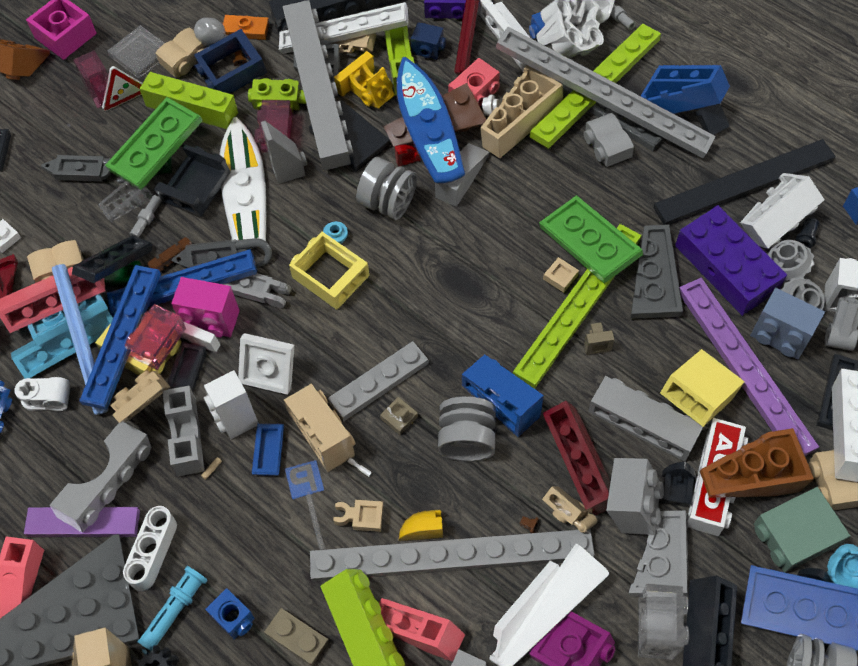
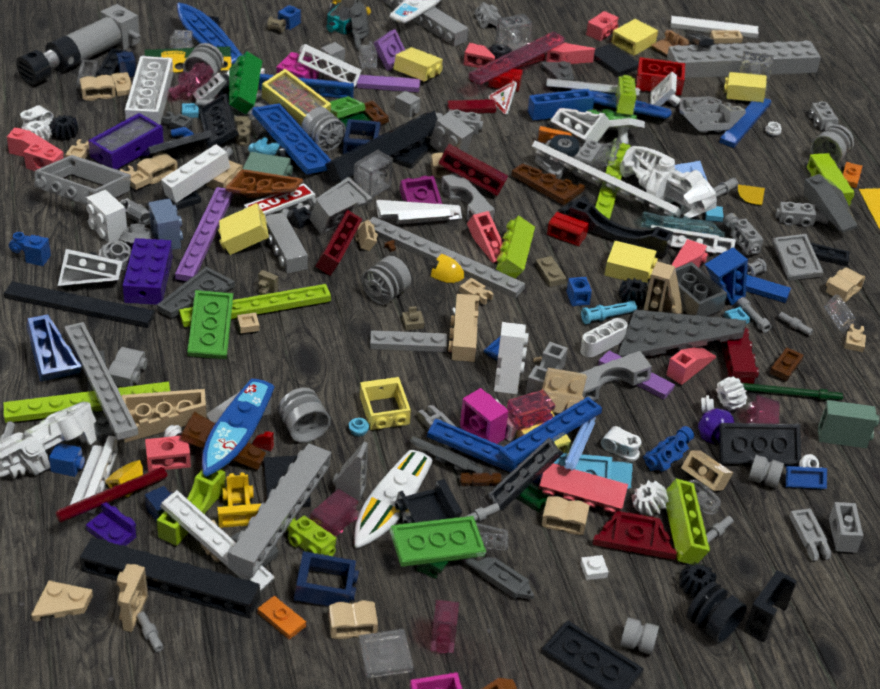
camera: 150 degrees left, 20 degrees down
piece [102,66,143,111] -> none
lime brick [140,72,238,129] -> none
light grey piece [194,17,228,47] -> none
white tile [238,333,294,395] -> none
clear piece [285,460,325,550] -> none
blue wedge [462,354,544,437] -> none
none -> yellow brick [104,460,143,497]

